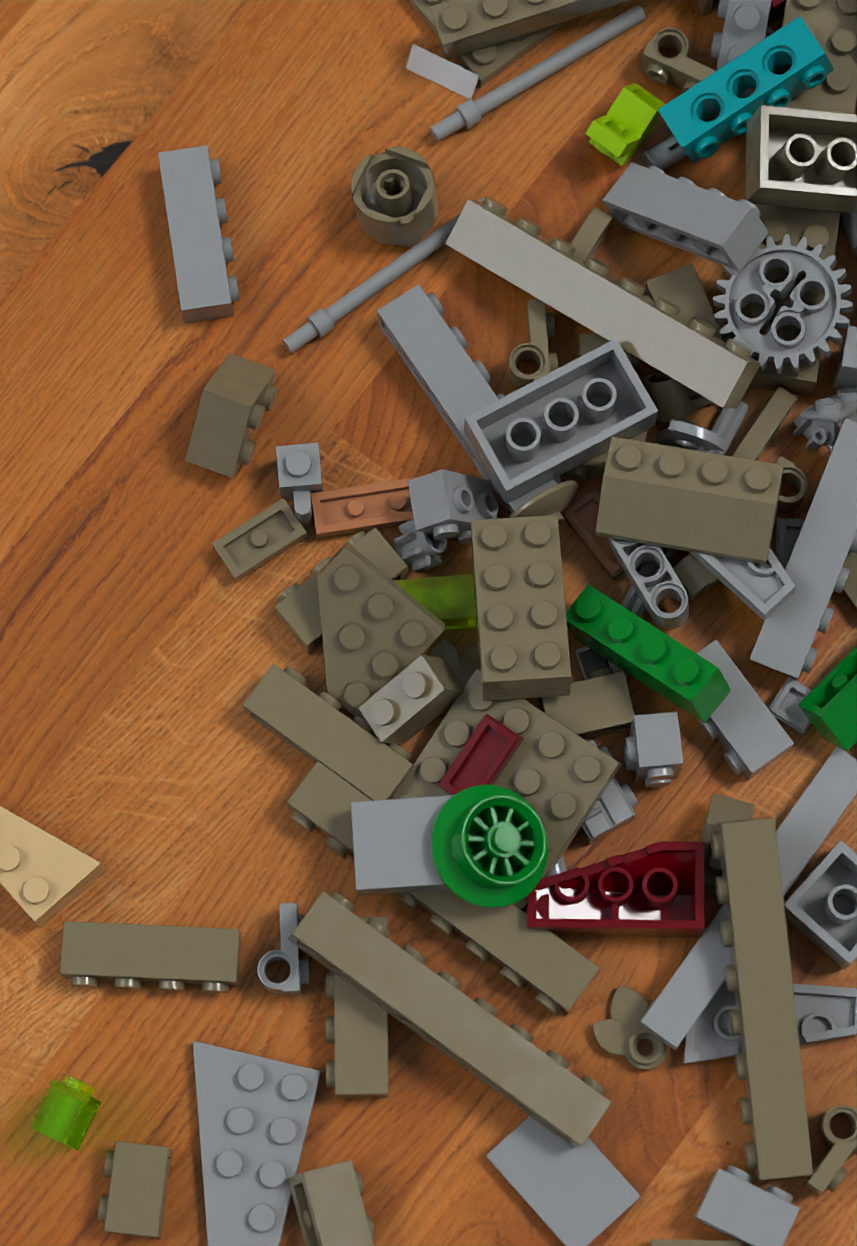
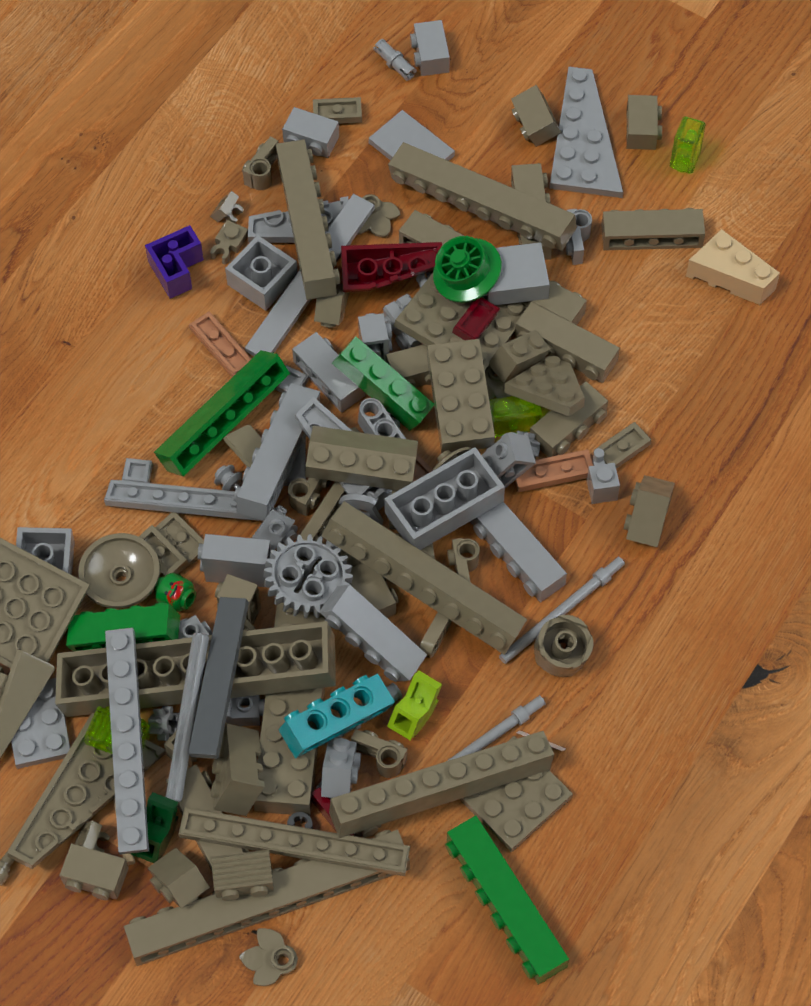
camera: 175 degrees right, 15 degrees down
light grey brick [158,145,240,323] -> none

